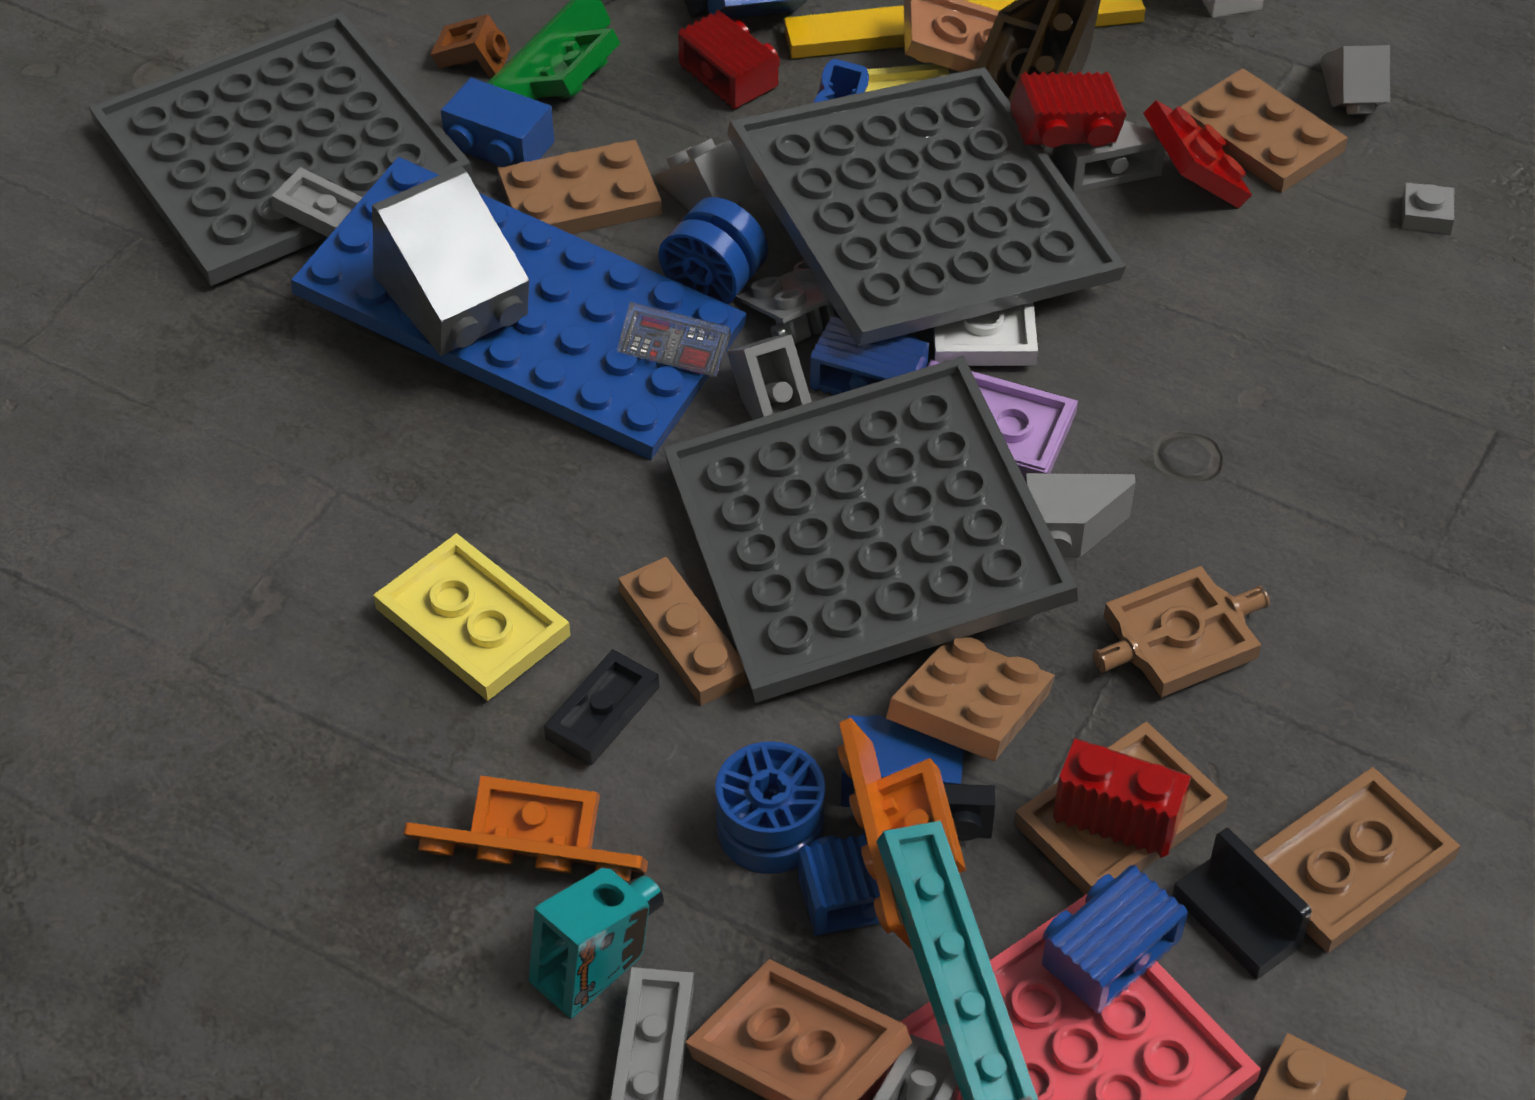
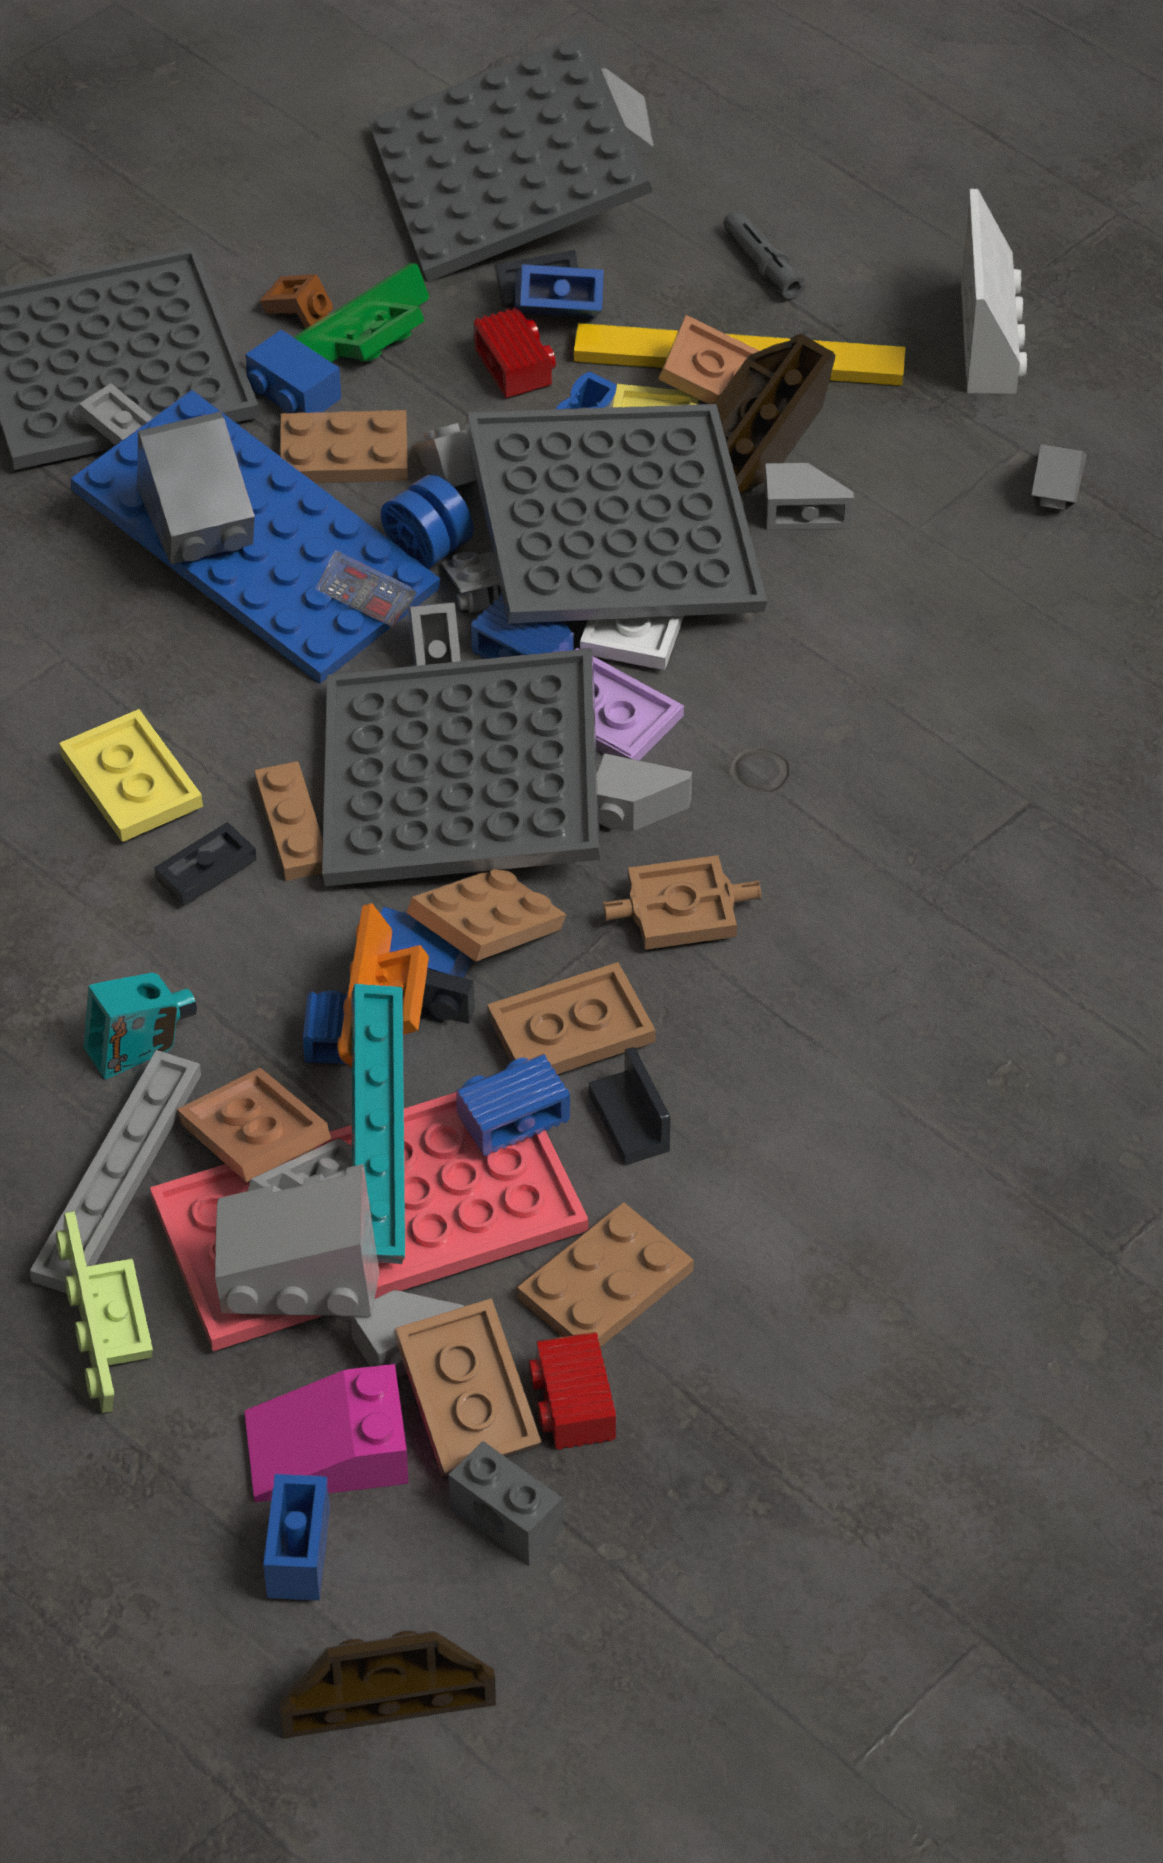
camera: 15 degrees right, 0 degrees up
orange bracket [403,775,648,882] -> none
blue wheel [715,741,825,874] -> none
red brick [1010,71,1127,147] -> none
red brick [1053,738,1192,858] -> none
red plate [1143,100,1253,209] -> none
medium nougat plate [1181,68,1348,193] -> none
medium nougat plate [1253,767,1460,953] -> none
light grey plate [1401,182,1454,235] -> none

